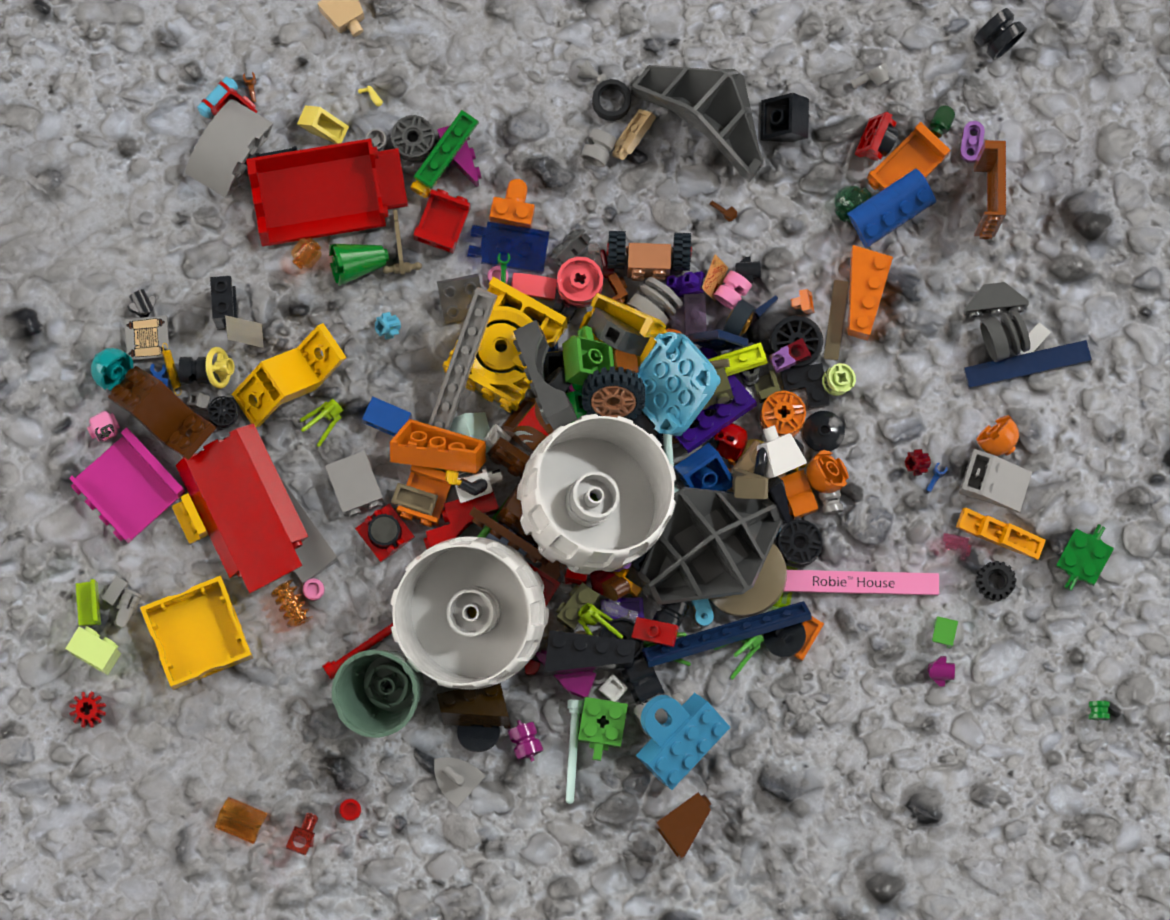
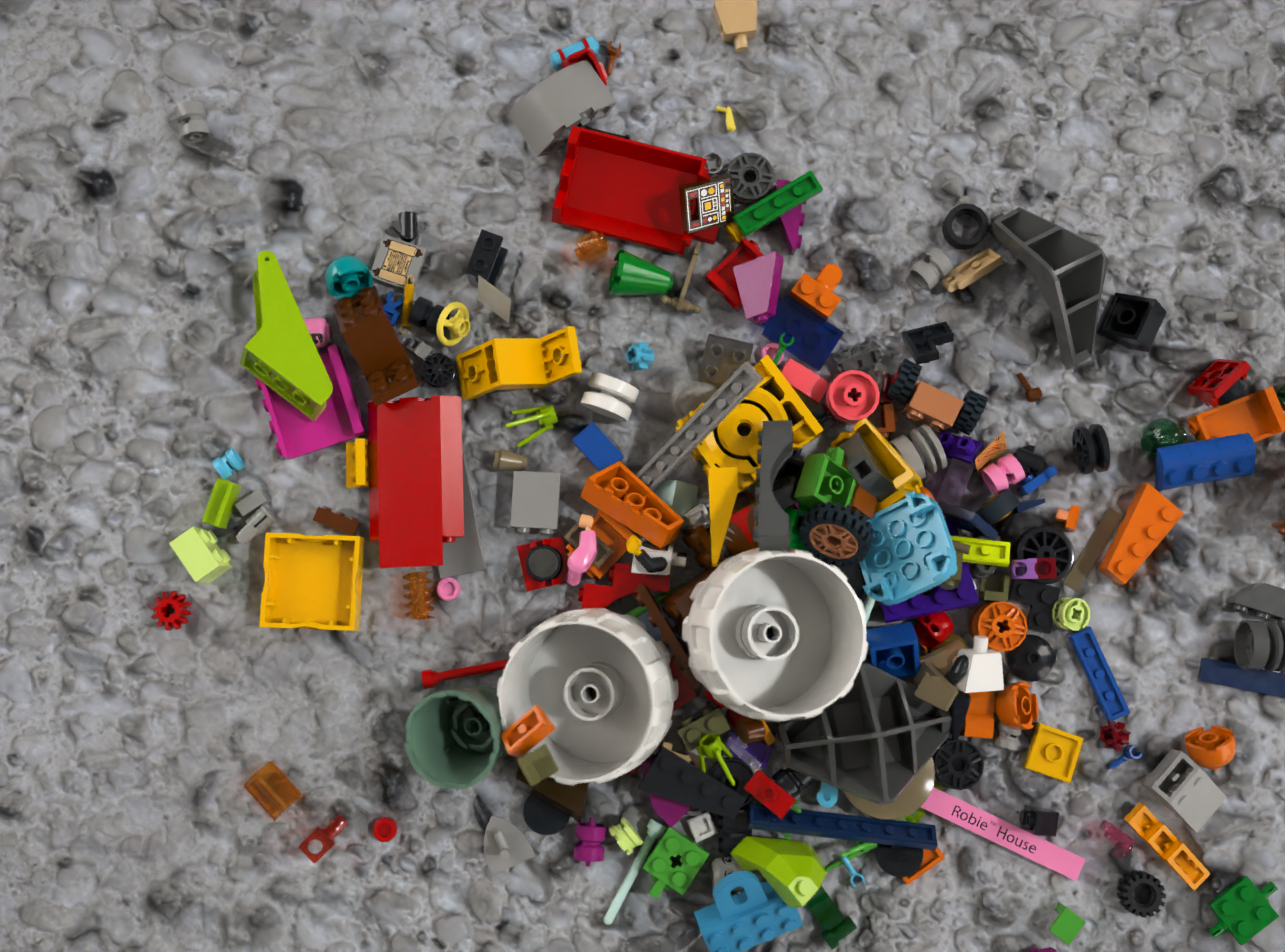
camera: 25 degrees right, 5 degrees up
light yellow slope [297,105,349,144] -> none
none -> medium azure wheel [212,448,245,480]
none -> lime piece [240,251,333,422]
none -> reddish brown piece [313,506,361,536]
none -> dark tan cone [492,448,527,471]
none -> orange slope [500,704,555,758]
none -> olive panel [517,744,559,787]
none -> bright pink arm [566,514,597,586]
none -> white wheel [581,372,639,422]
none -> yellowish green wheel [608,816,644,855]
none -> dark brown container [679,174,734,234]
none -> yellow slope [708,467,743,567]
none -> lime brick [730,836,826,908]
none -> slope [733,251,784,324]
none -> dark green flag [806,885,857,950]
none -> medium azure hand [841,856,865,888]
none -> black plate [902,321,954,365]
none -> blue plate [1017,465,1058,496]
none -> black slope [1019,805,1059,837]
none -> yellow tile [1023,722,1084,783]
none -> blue tile [1067,626,1130,722]
none -> black wheel [1072,424,1110,475]

